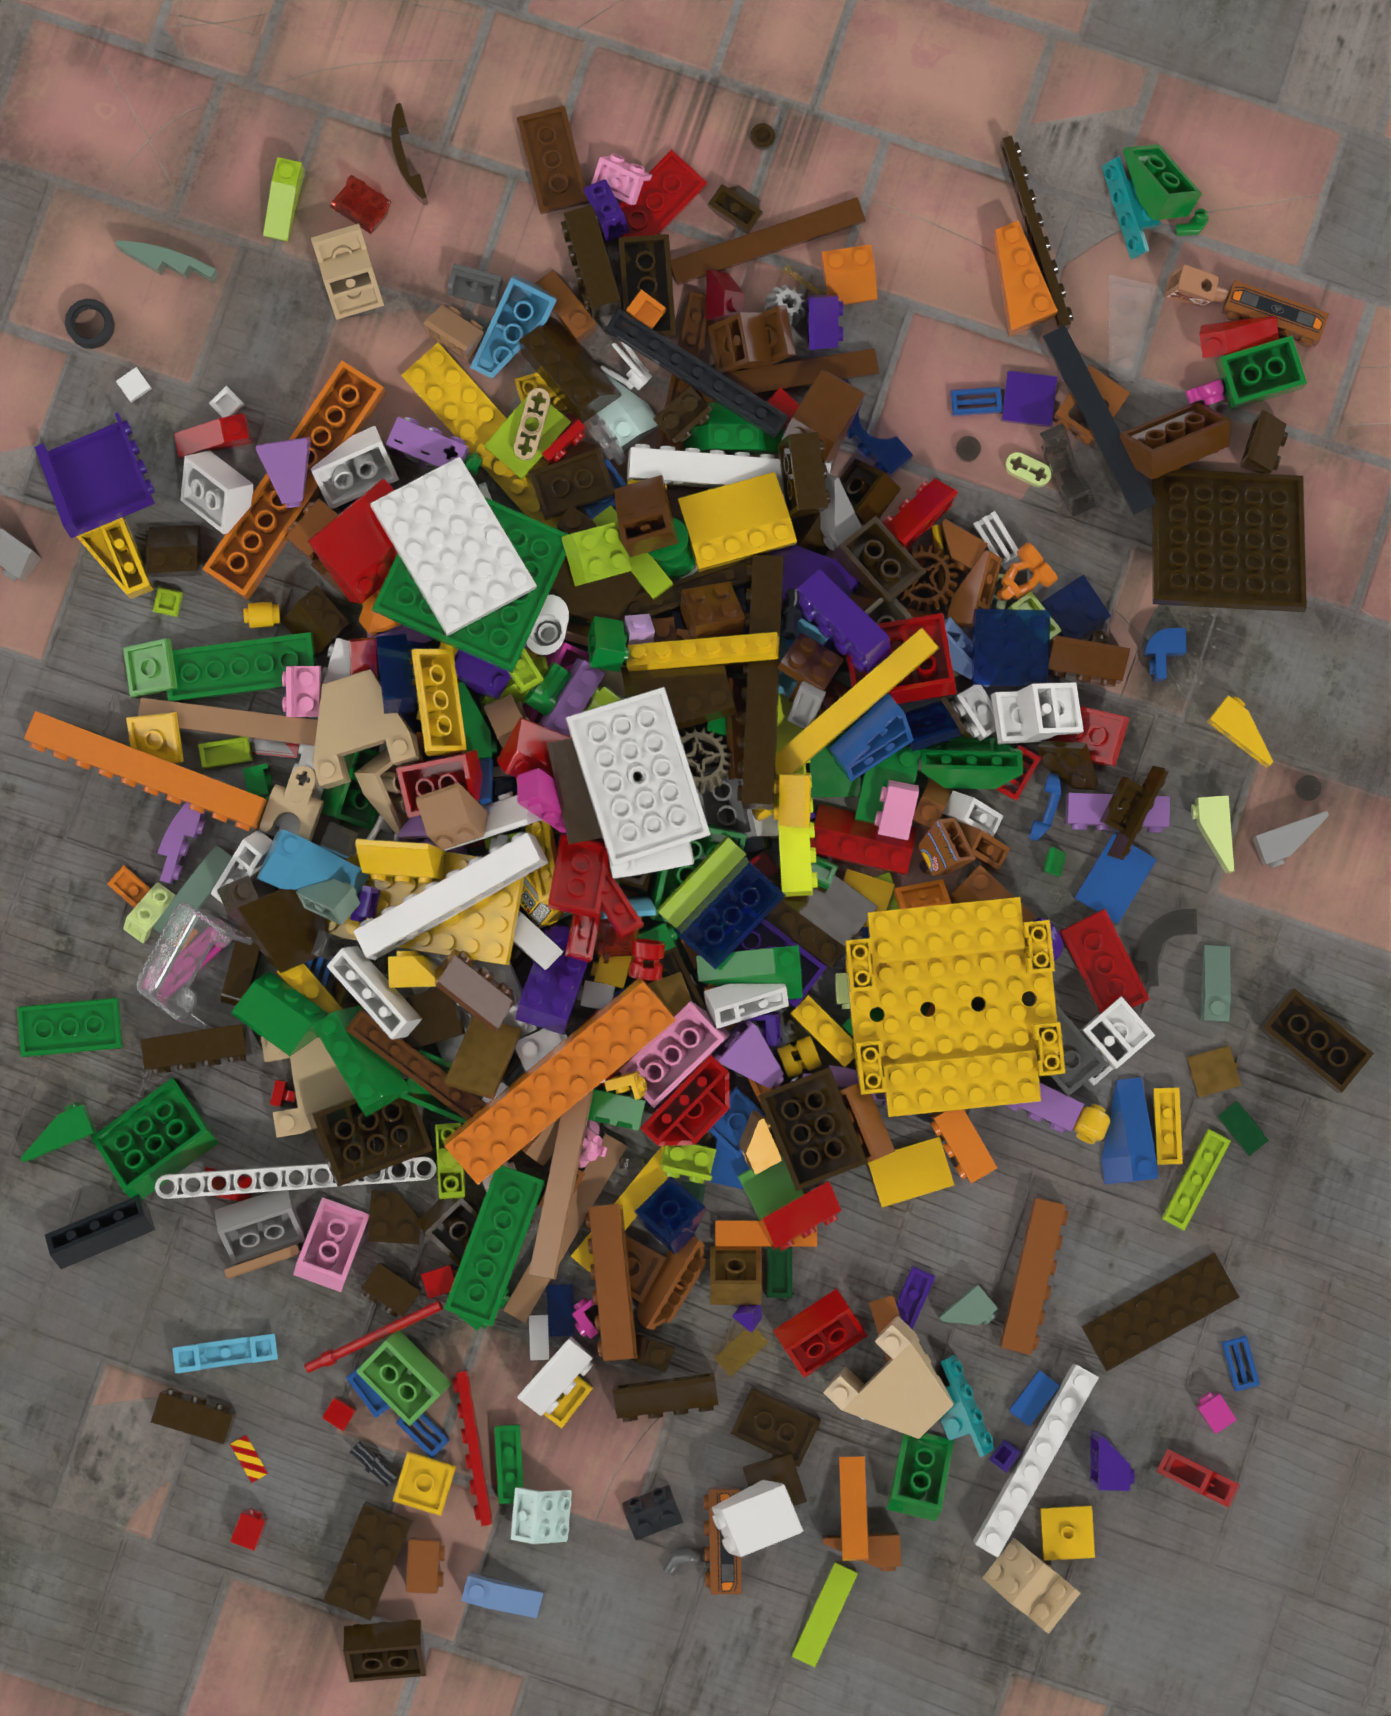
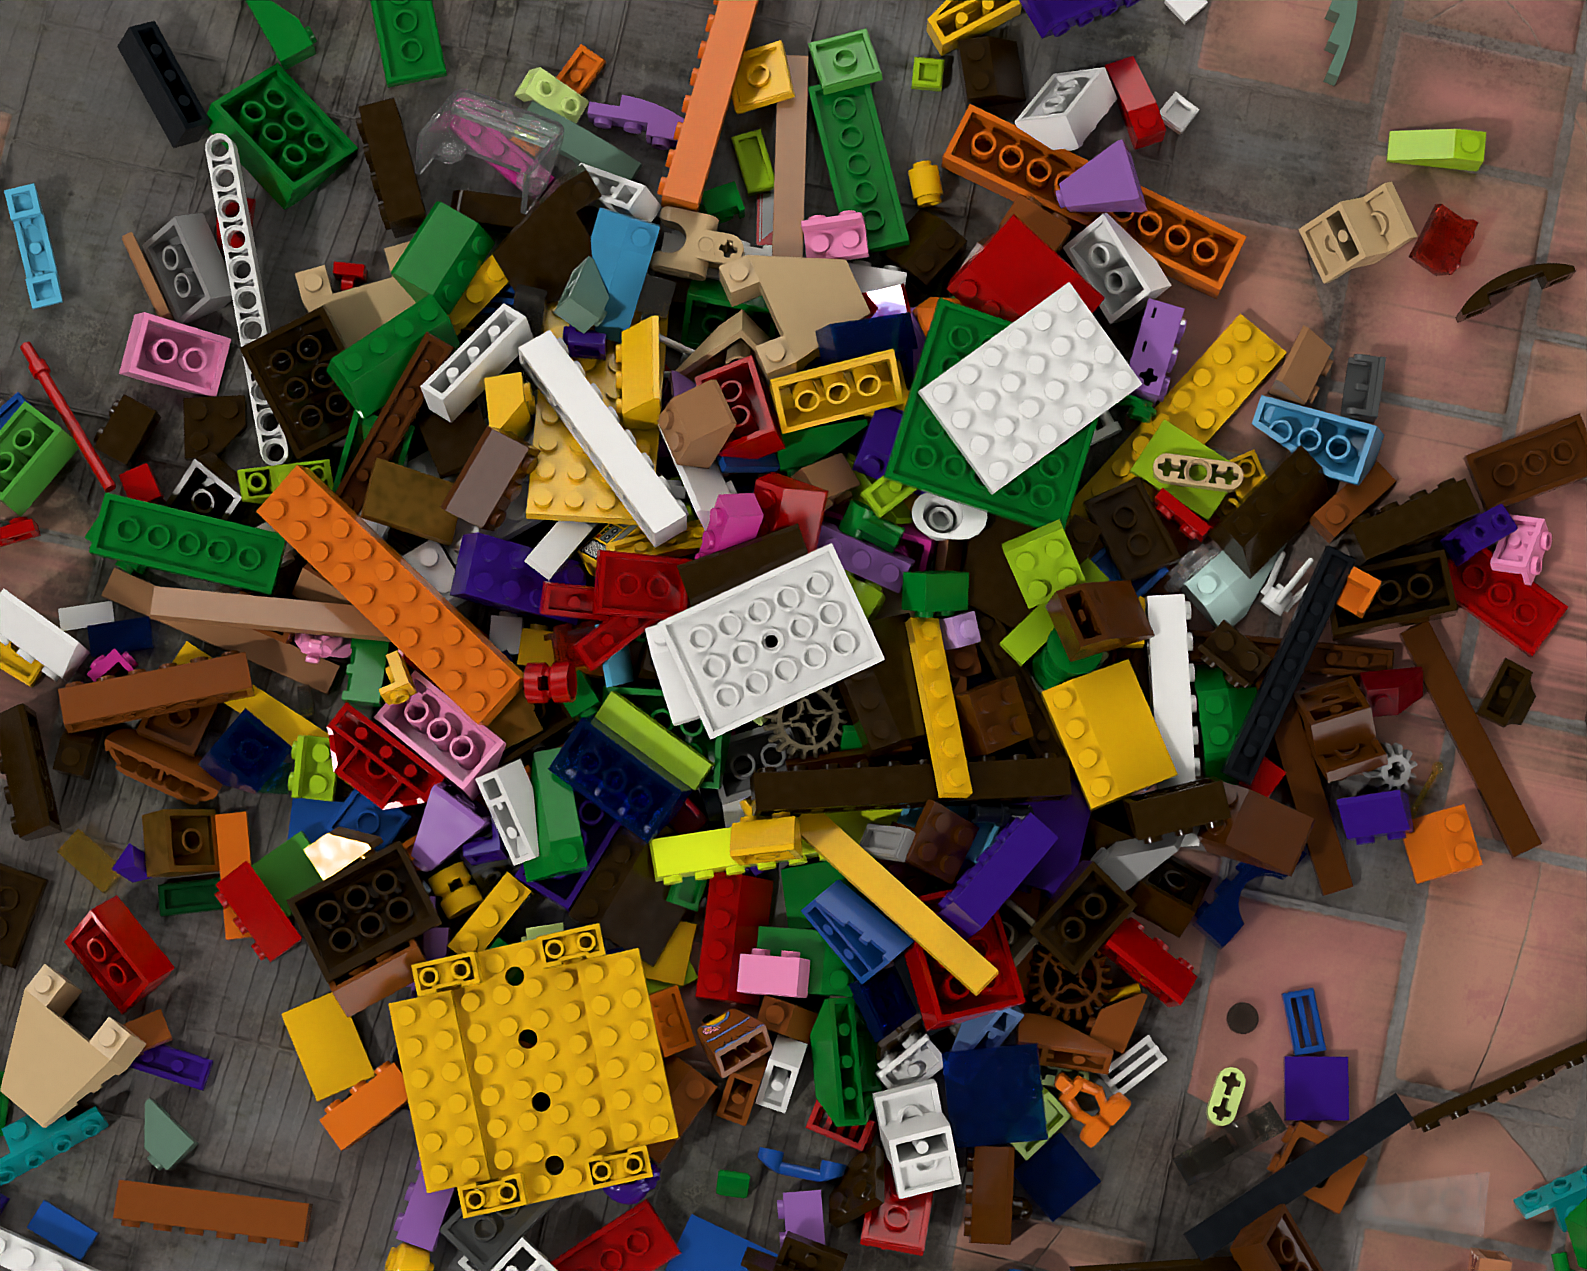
camera: 85 degrees right, 5 degrees down
orange wedge [993,220,1058,337] -> none

